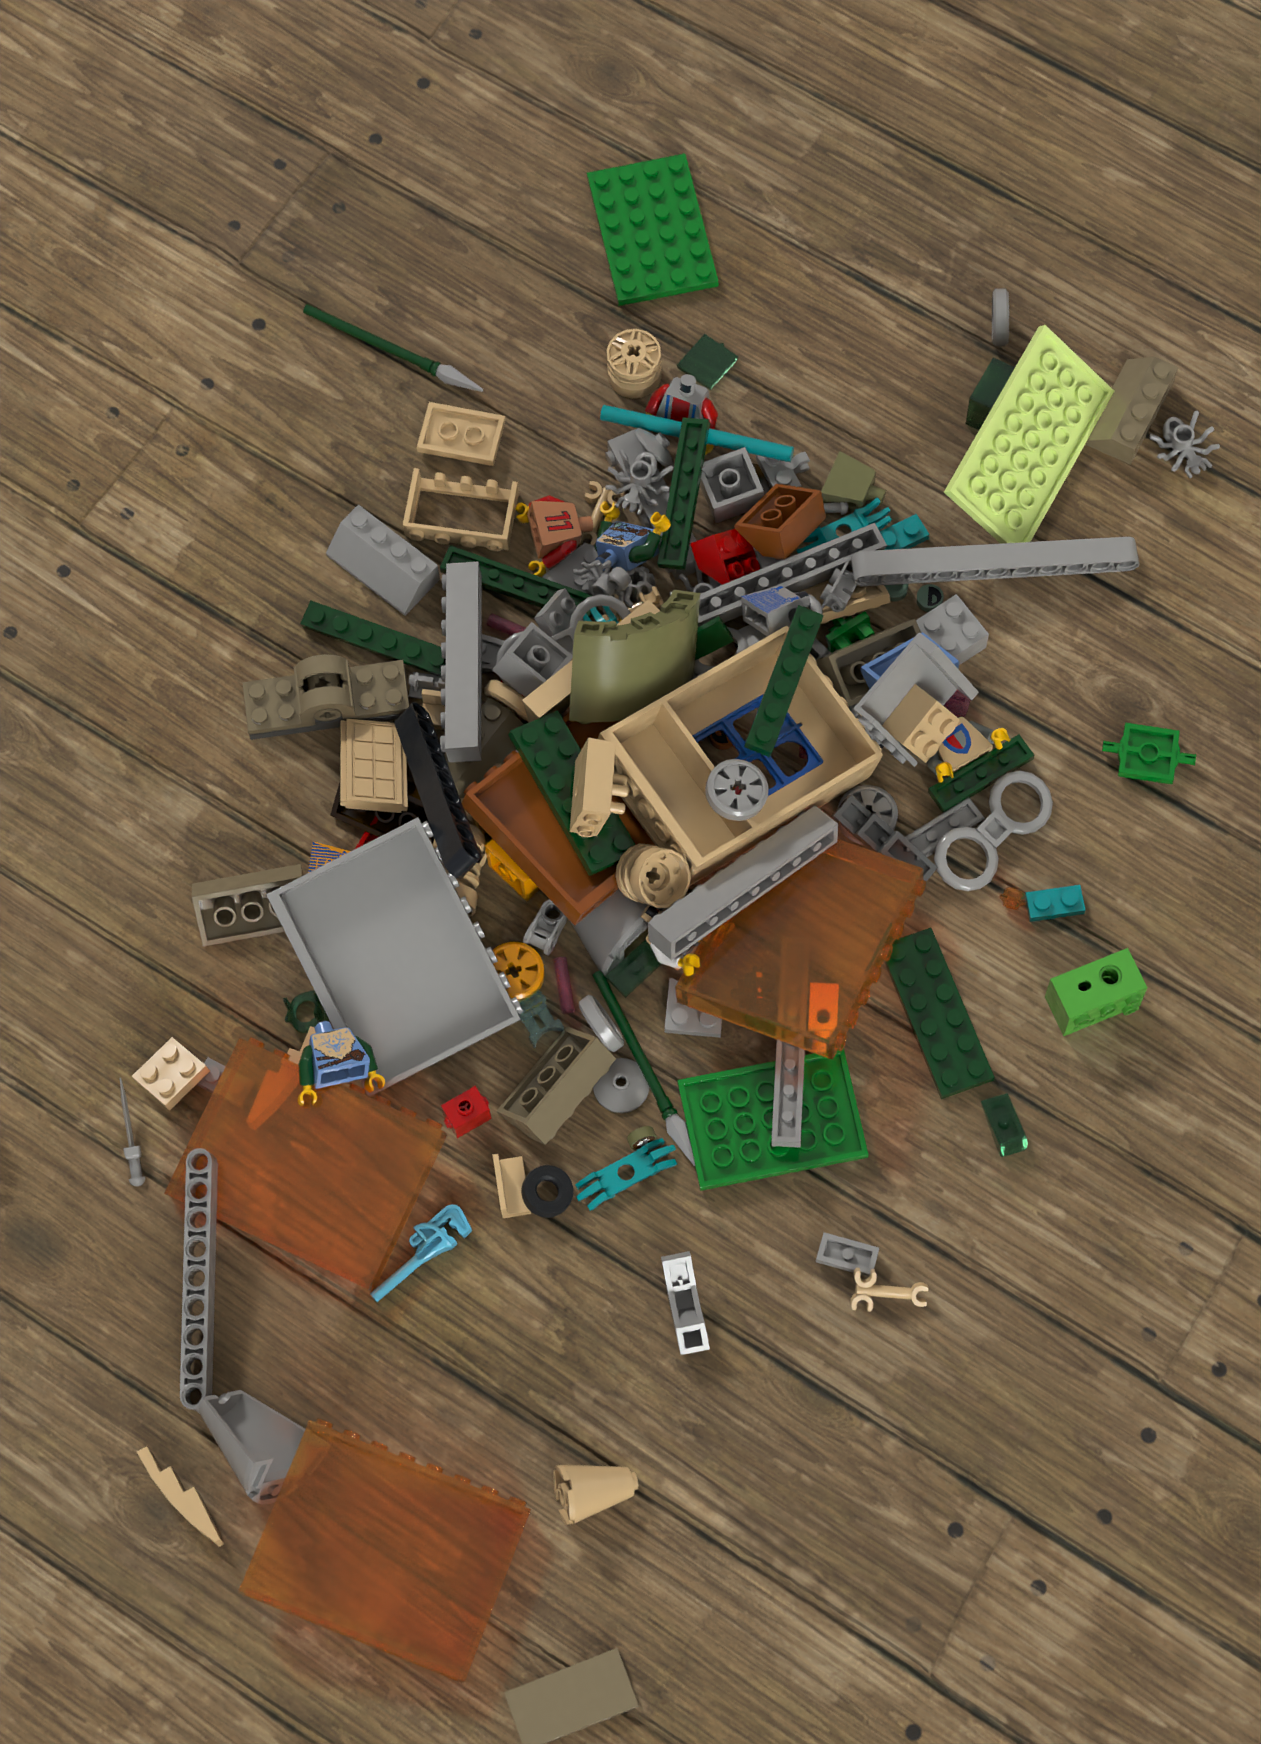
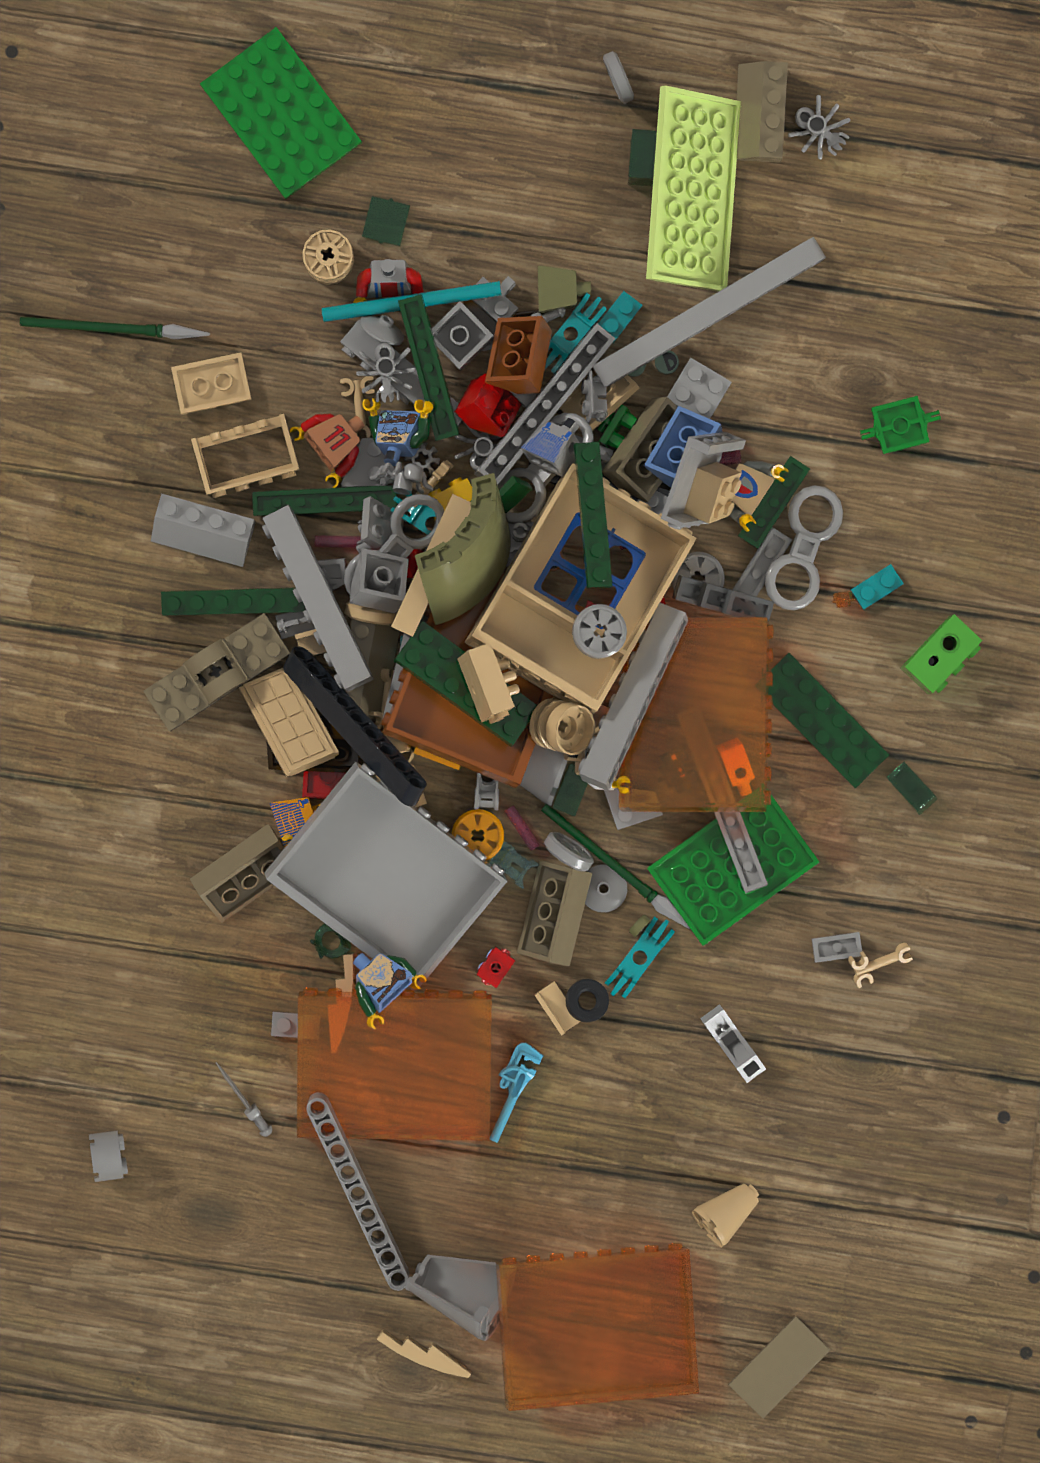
camera: 30 degrees left, 20 degrees up
tan plate [132,1037,210,1111] -> none

